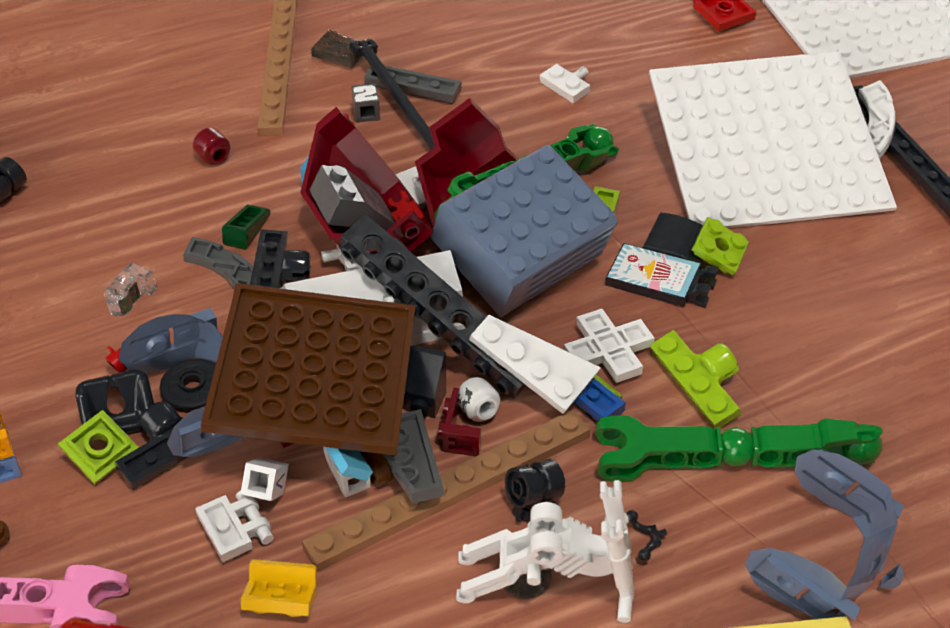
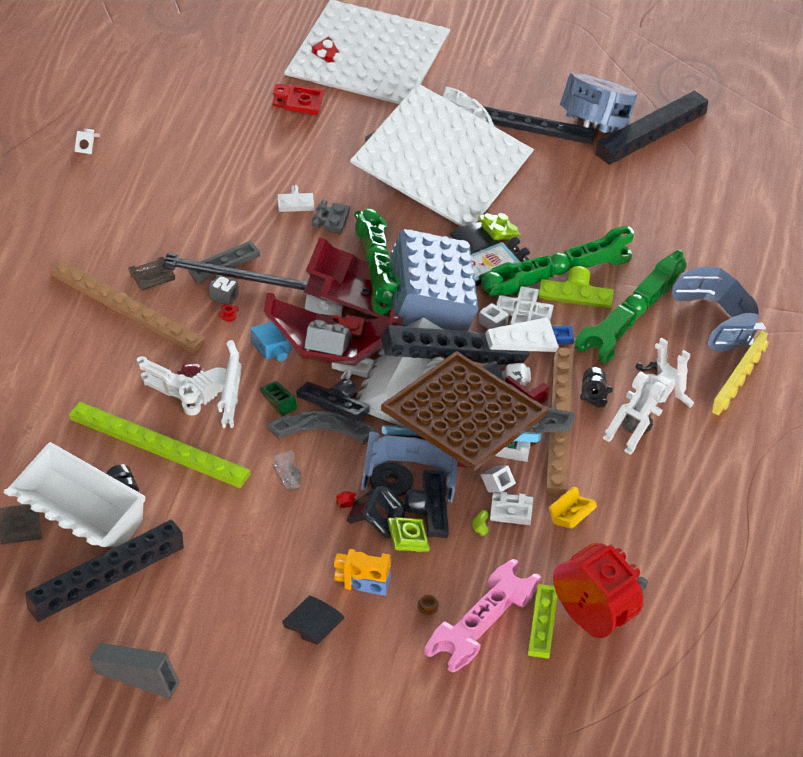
camera: 55 degrees left, 0 degrees up
none -> lime plate [69,402,250,488]
none -> white piece [137,340,241,428]
none -> dark grey plate [312,200,350,234]
none -> lime arm [472,510,489,536]
none -> green piece [478,226,634,296]
none -> white brick [479,303,509,329]

